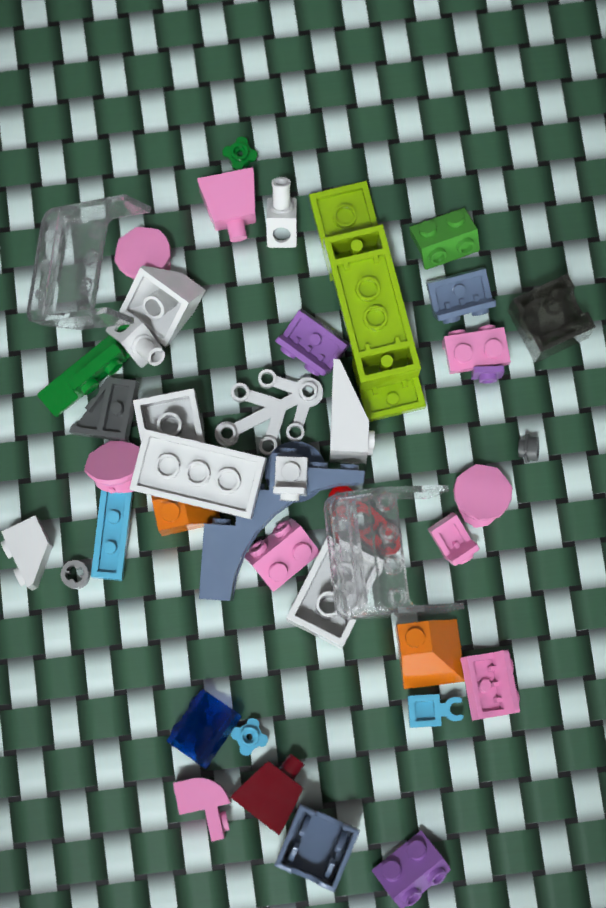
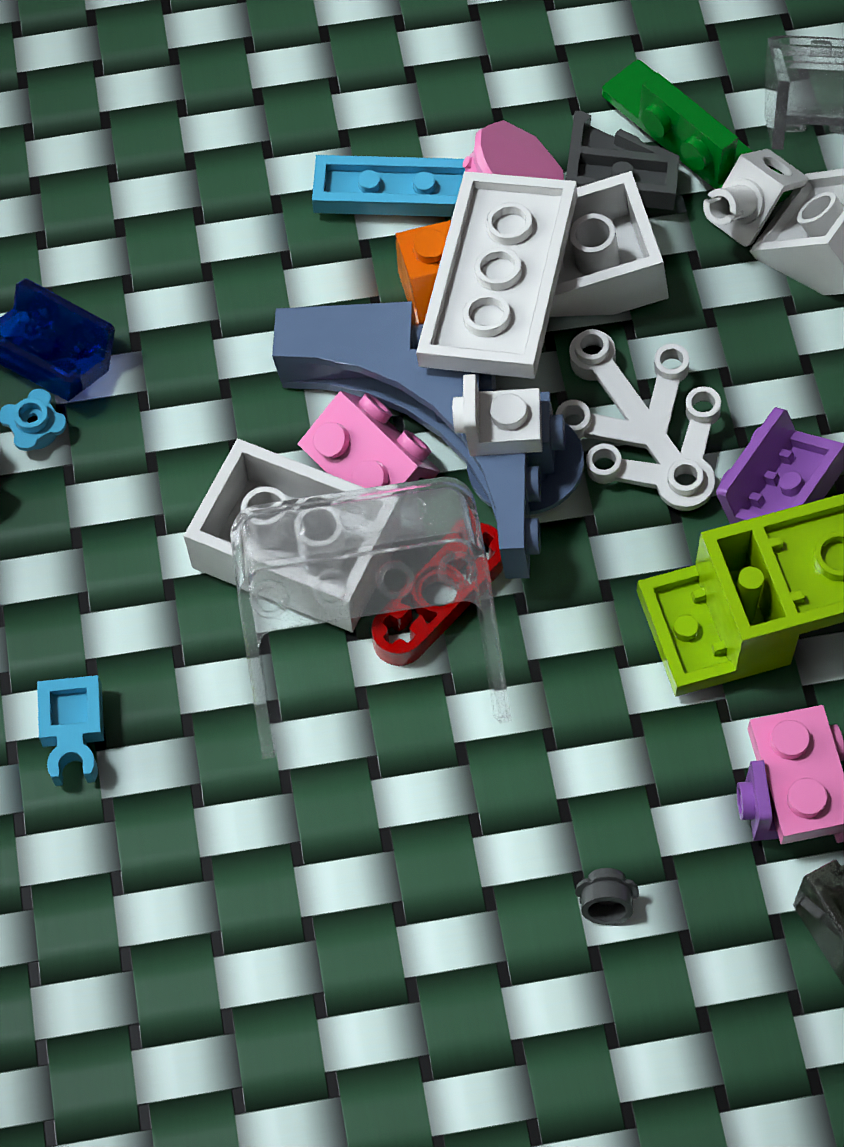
camera: 90 degrees right, 15 degrees down
white slope [1,515,53,591] -> none
light grey bush [61,560,90,589] -> none
white slope [330,359,375,464] -> none
orange slope [395,619,465,690] -> none
bright pink bracket [427,512,480,566] -> none
bright pink hat [453,464,513,528] -> none
bright pink bracket [461,650,520,721] -> none

